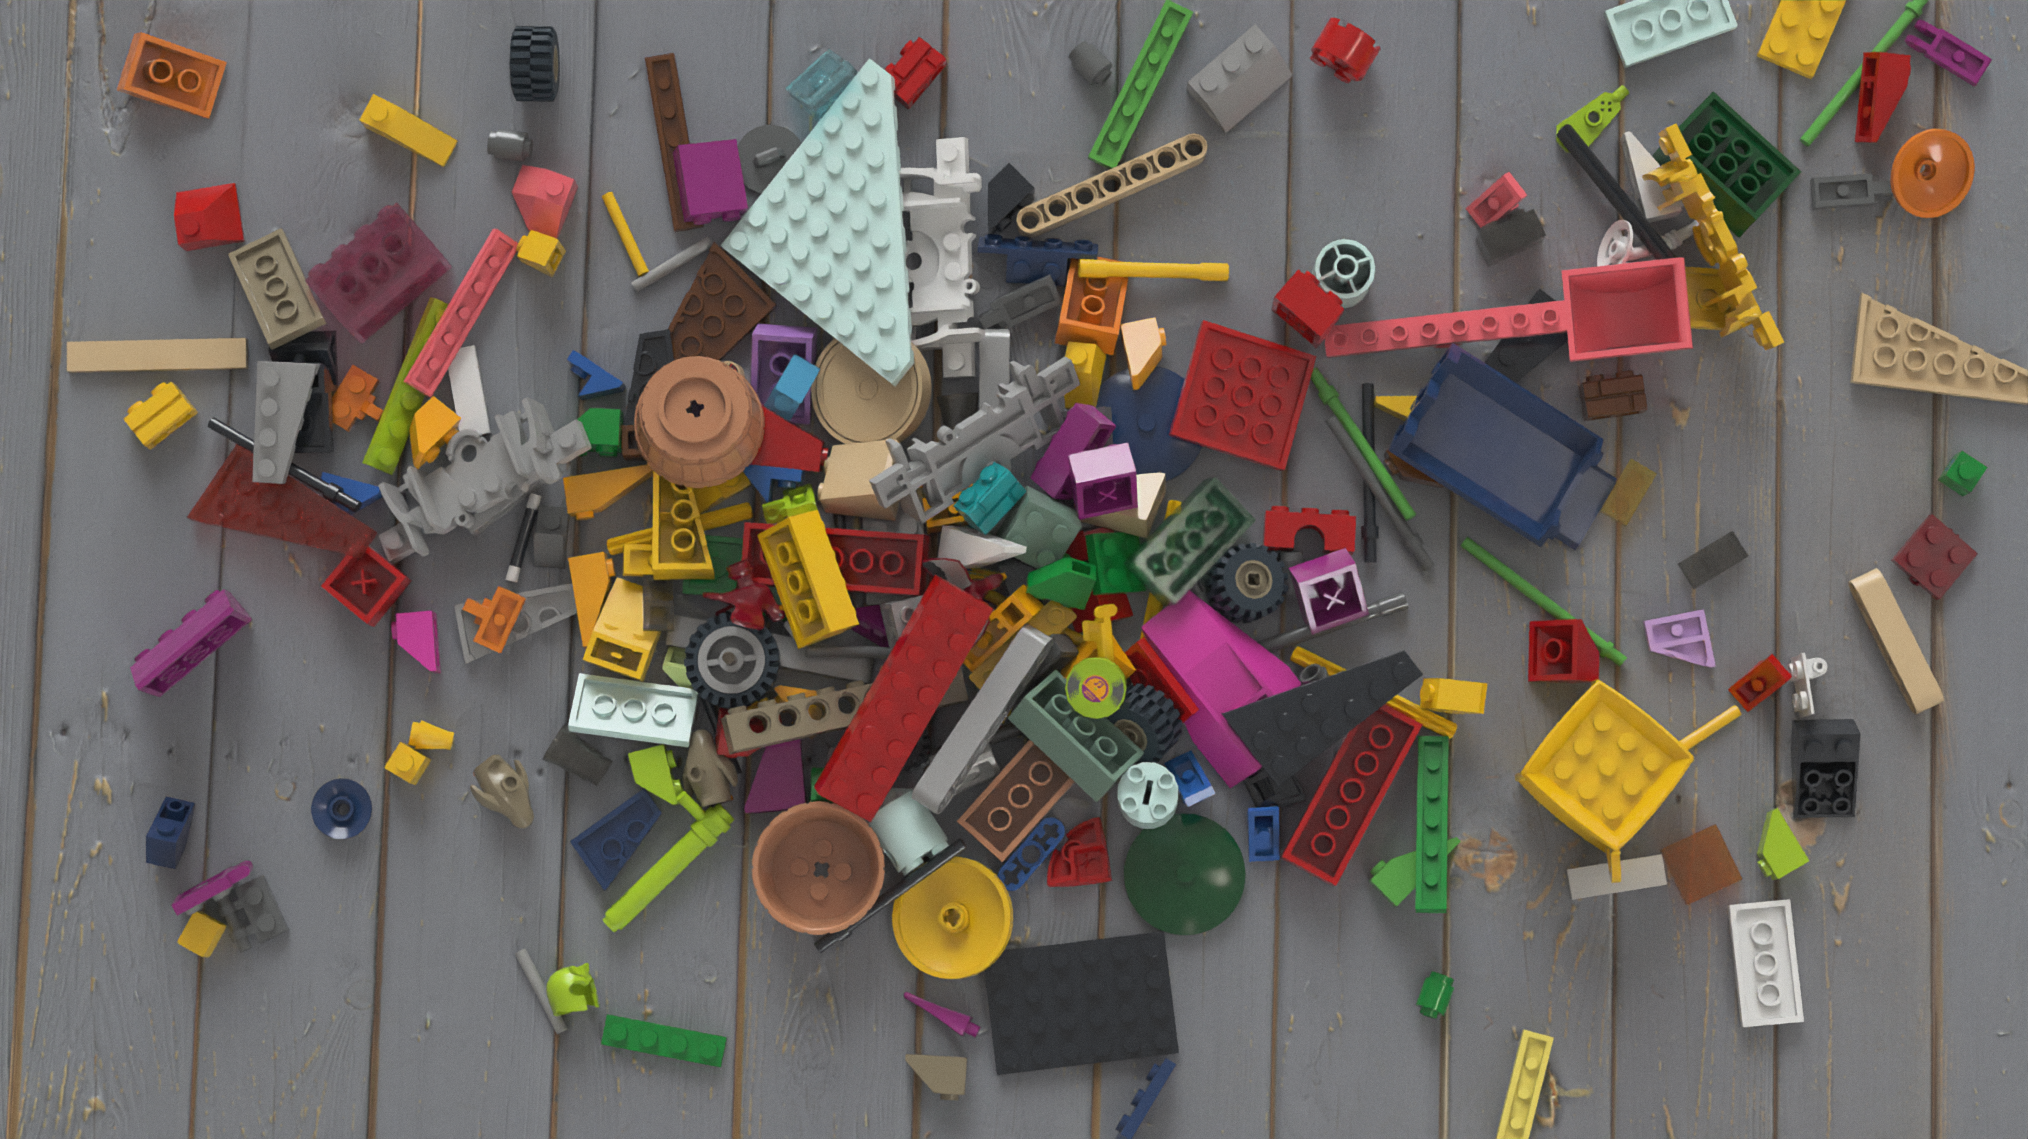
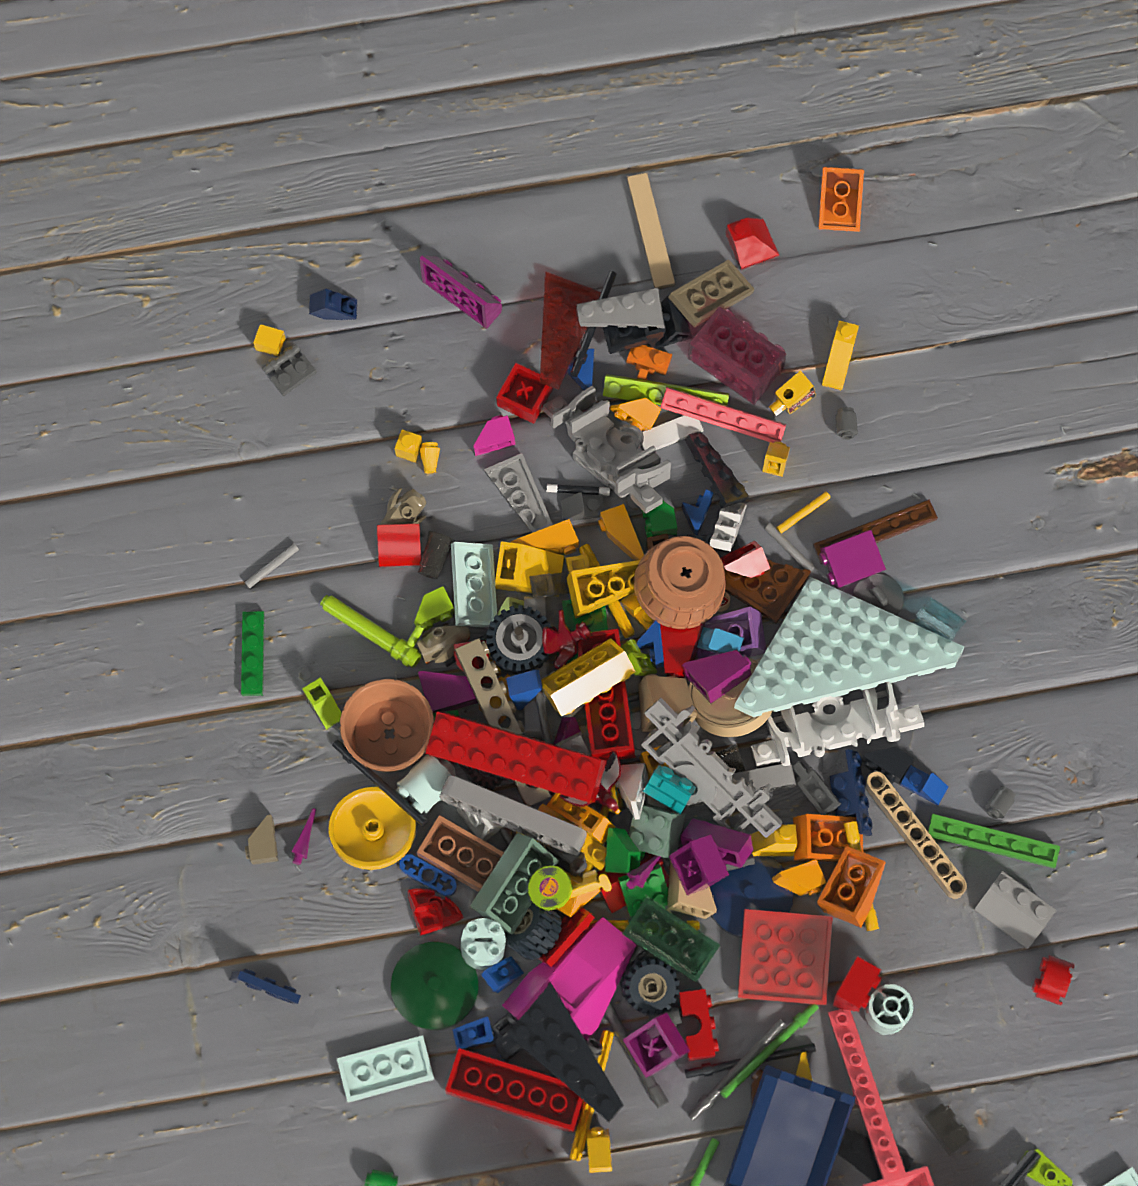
camera: 75 degrees right, 10 degrees down
yellow brick [124,382,198,450] -> none
magenta piece [171,860,253,916] -> none
dark blue dish [311,778,372,839] -> none
orange hinge [462,586,526,653] -> none
black wheel [510,26,560,102] -> none
coral slope [512,165,578,239] -> none
lime helmet [546,963,600,1016] -> none
dark blue wing [570,788,663,891] -> none
red brick [884,37,947,109] -> none
black plate [984,931,1179,1075] -> none
bright green slope [1368,837,1461,907] -> none
green plate [1415,736,1449,913] -> none
coral slope [1465,172,1527,232] -> none
none -> lime slope [302,677,342,730]
none -> light aqua plate [337,1035,434,1103]
none -> slope [377,523,422,567]
none -> blue slope [506,670,543,710]
none -> magenta piece [627,855,661,889]
none -> magenta slope [683,650,752,704]
none -> black wing [684,431,749,508]
none -> white slope [710,503,747,551]
none -> slope [720,541,770,578]
none -> yellow torso [768,370,816,416]
none -> orange slope [817,846,886,928]
none -> blue slope [900,765,949,806]

